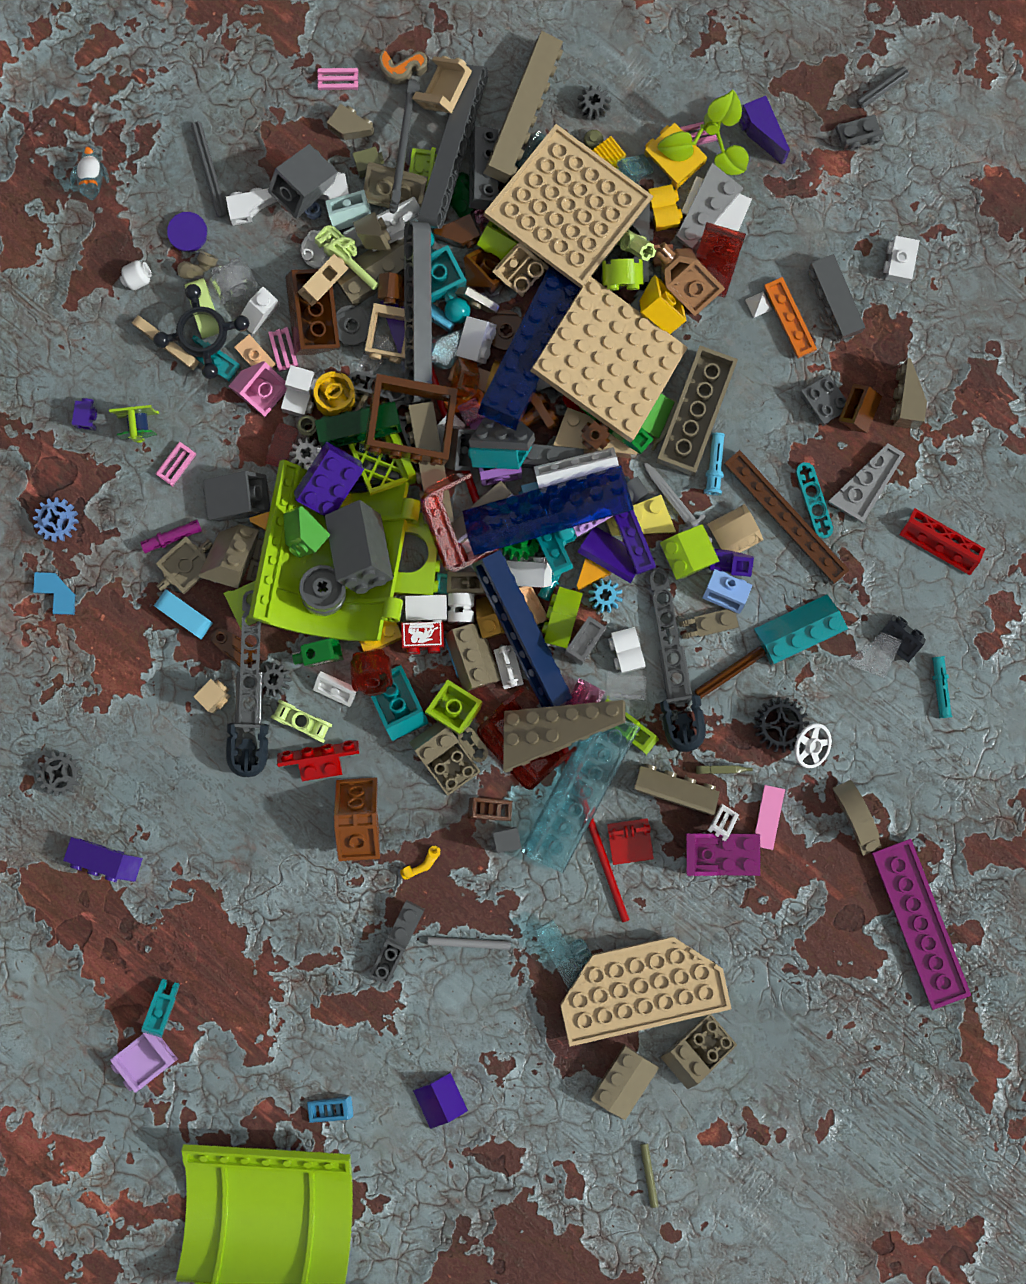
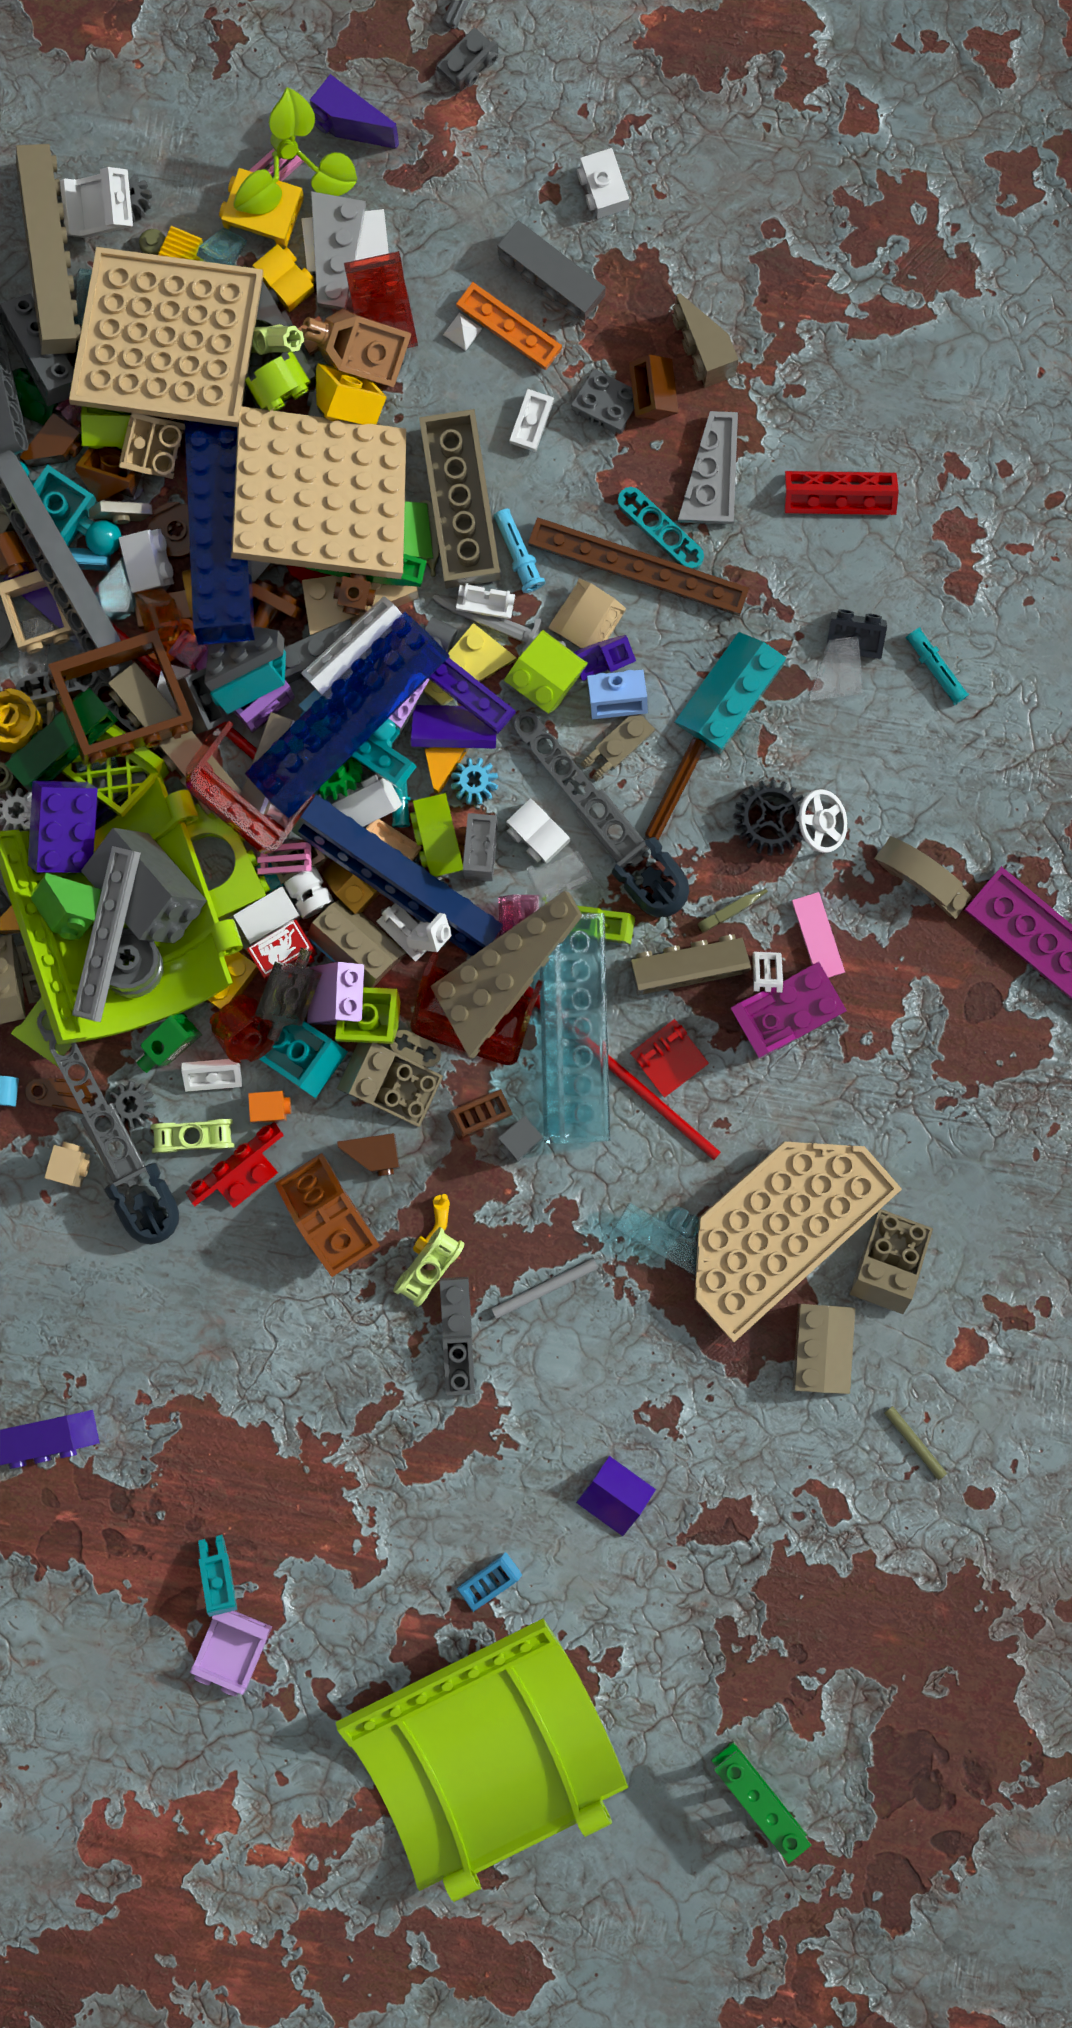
camera: 25 degrees left, 0 degrees up
none -> white panel [60,167,133,238]
none -> light grey tile [72,846,141,1022]
none -> orange brick [248,1091,291,1123]
none -> clear smoke plate [255,947,322,1042]
none -> bright pink tile [257,842,312,875]
none -> lavender panel [307,962,364,1025]
none -> reddish brown slope [337,1133,400,1177]
none -> yellowish green piece [393,1227,464,1307]
none -> white bracket [406,913,452,952]
none -> white hinge [456,583,515,619]
none -> white plate [509,389,554,452]

